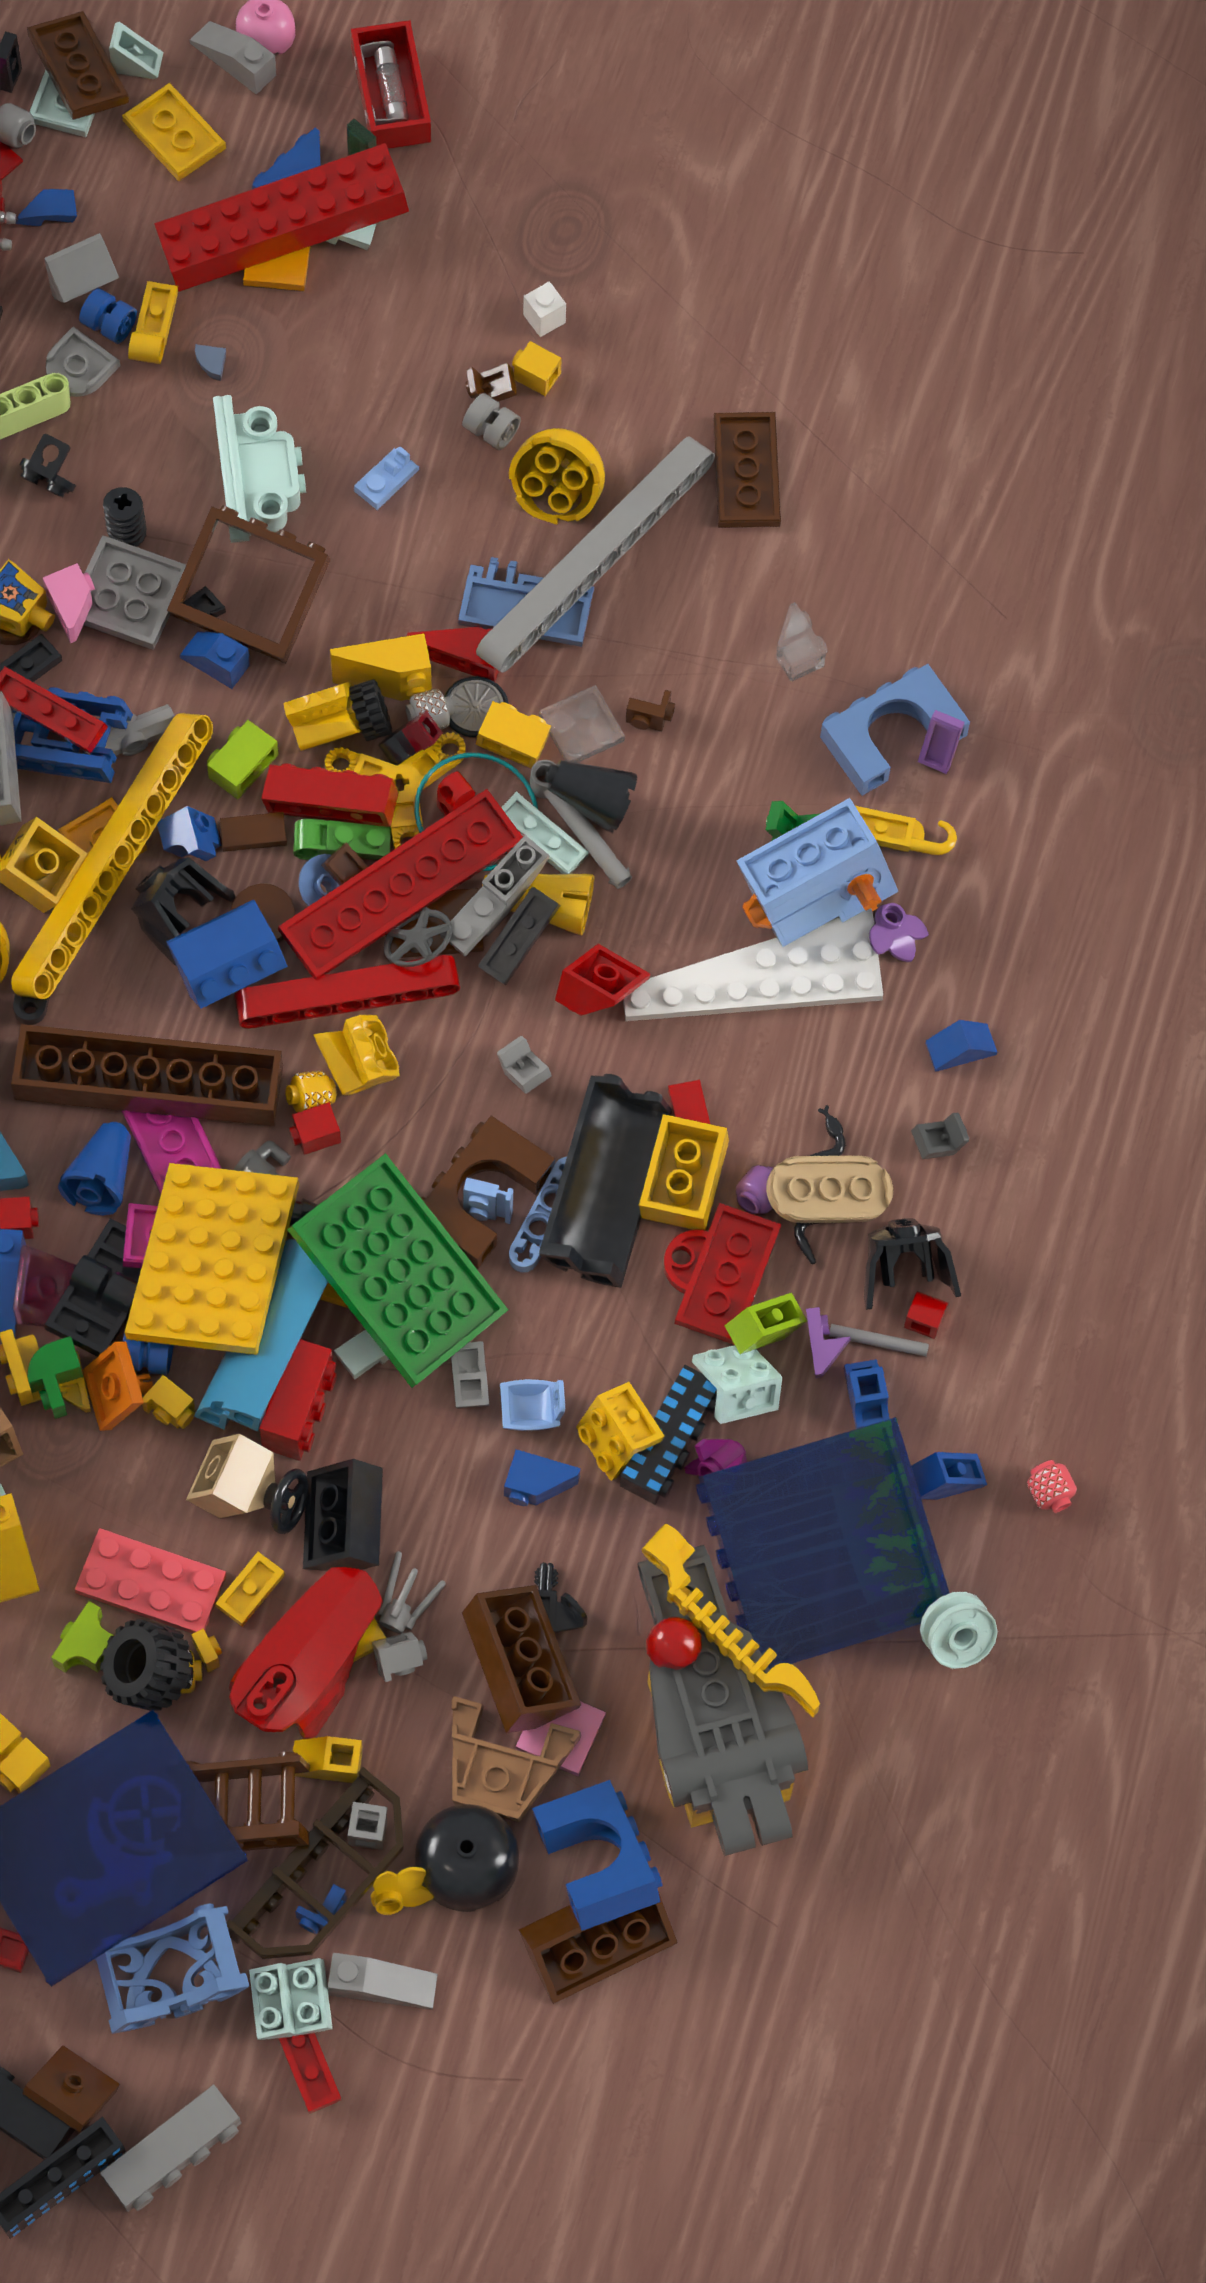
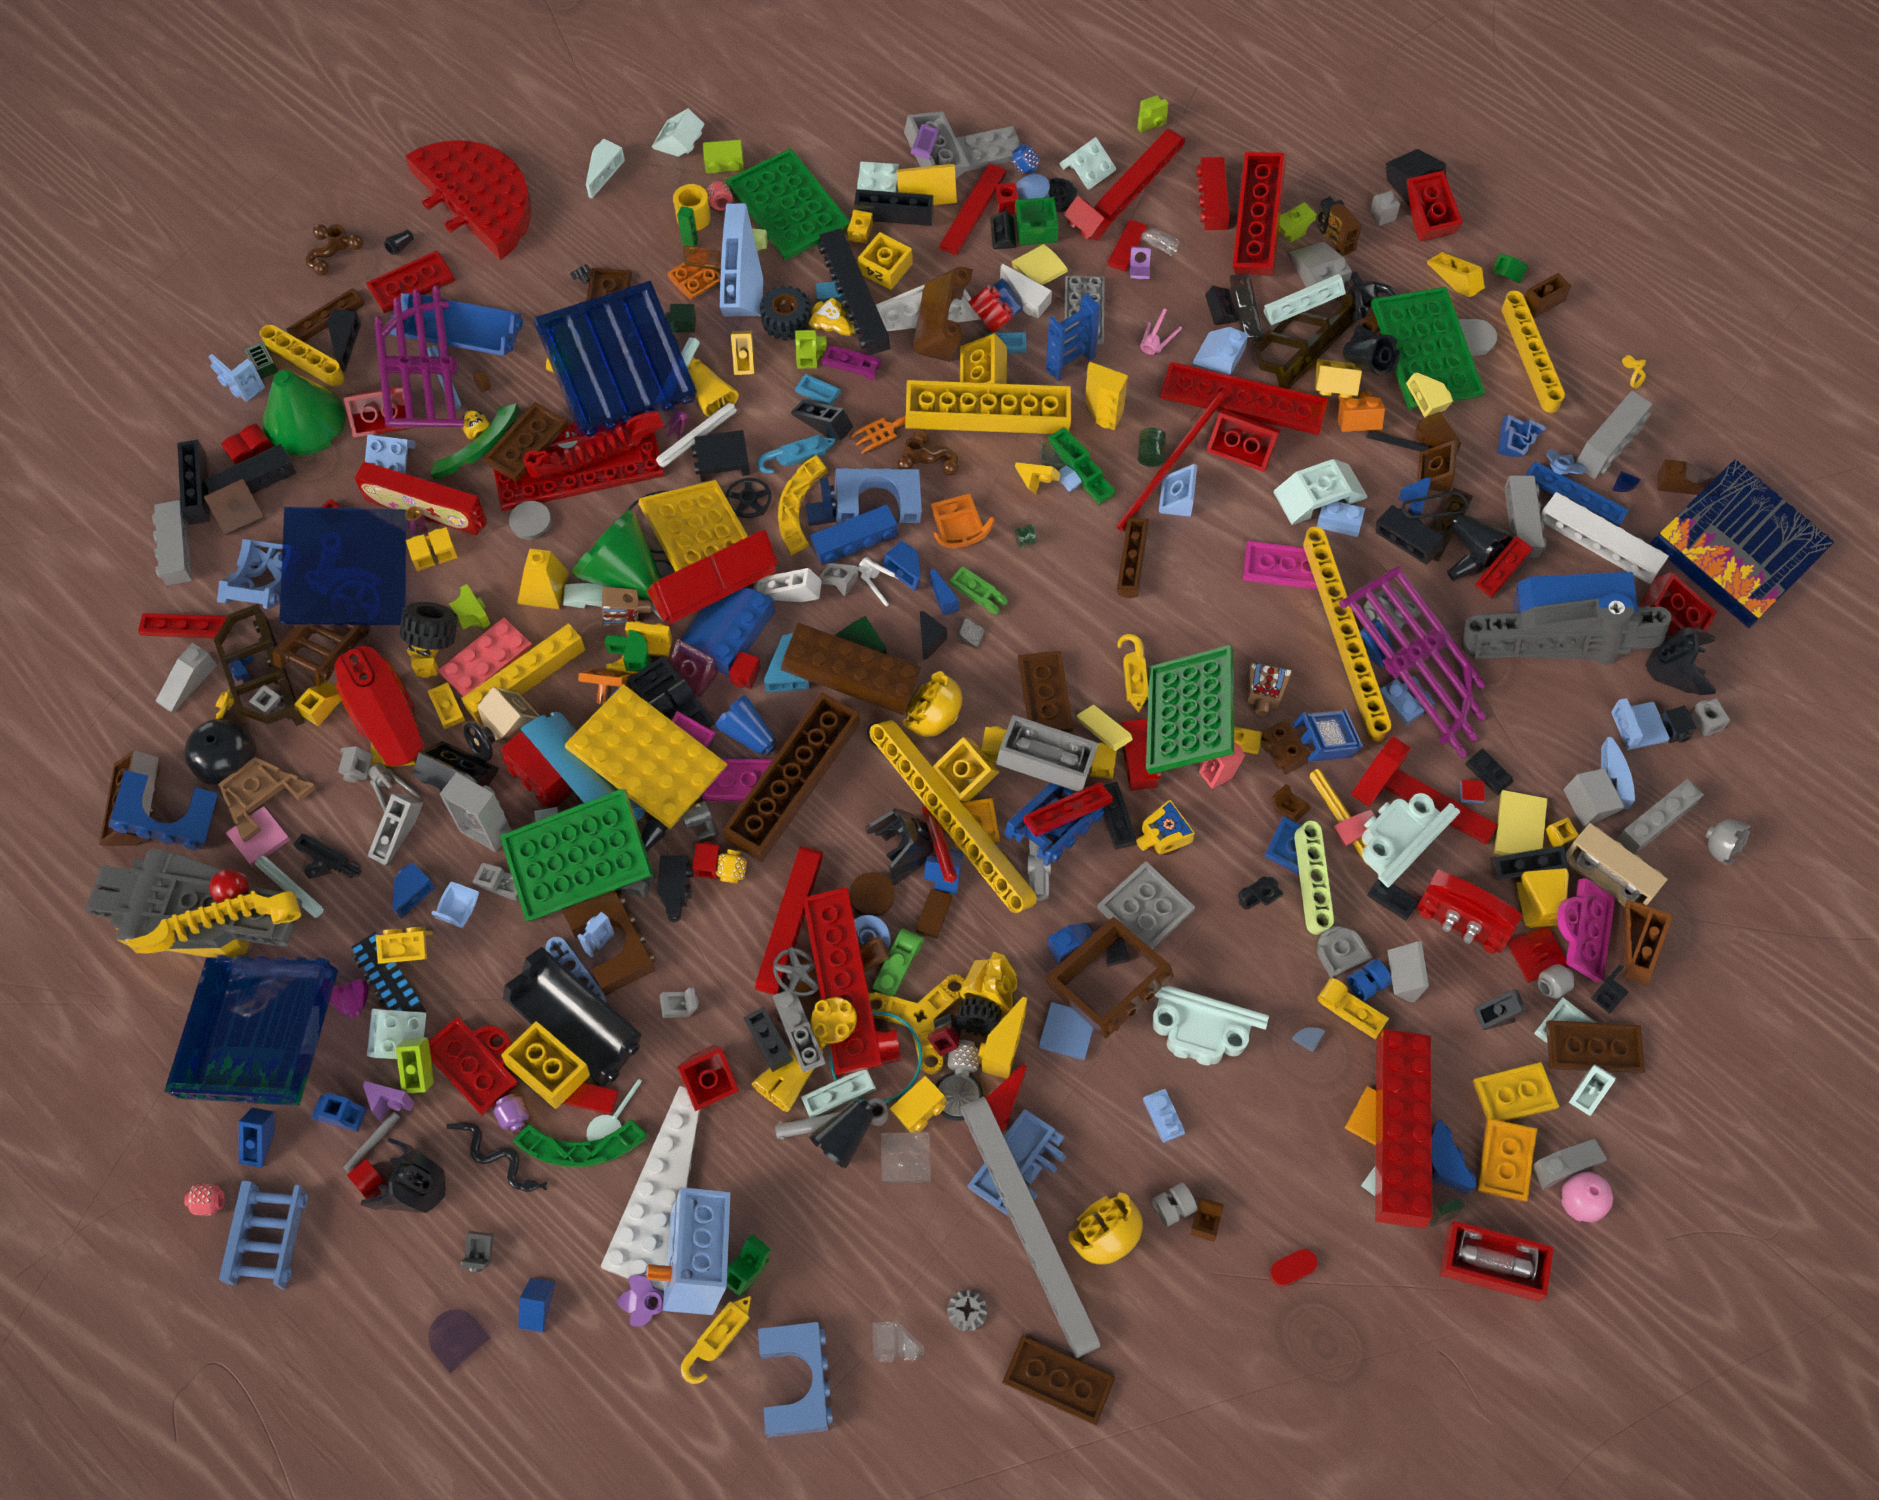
camera: 120 degrees right, 5 degrees down
blue slope [16,189,77,226] -> none
bright pink slope [43,563,95,643] -> none
black piece [103,487,147,547] -> none
yellow brick [142,1375,196,1429] -> none
blue slope [167,899,288,1009] -> none
lime brick [207,720,279,800] -> none
light aqua slope [249,1958,333,2040] -> none
red brick [261,763,399,827] -> none
yellow piece [313,1015,400,1095] -> none
reddish brown slope [462,1585,581,1733] -> none
yellow brick [512,341,562,396] -> none
white brick [523,281,566,337] -> none
reddish brown bracket [626,690,675,731] -> none
tan tile [766,1156,893,1223] -> none
medium lavender tile [918,710,965,774] -> none
light aqua wheel [920,1592,998,1669] -> none
none -> medium blue fence [219,1181,308,1289]
none -> light aqua axle [255,855,324,918]
none -> light grey slope [367,794,423,865]
none -> clear purple tile [428,1309,490,1373]
none -> light grey piece [440,772,512,852]
none -> yellow brick [461,623,585,725]
none -> green tile [512,1119,649,1168]
none -> light aqua piece [587,1079,642,1141]
none -> black hinge [657,856,693,923]
none -> yellow dish [810,997,857,1044]
none -> red axle [922,806,957,883]
none -> light grey gear [947,1290,987,1331]
none -> medium blue tile [1039,1002,1093,1061]
none -> red tile [1270,1249,1317,1287]
none -> black slope [1474,989,1527,1030]
none -> light orange tile [1477,1118,1537,1202]

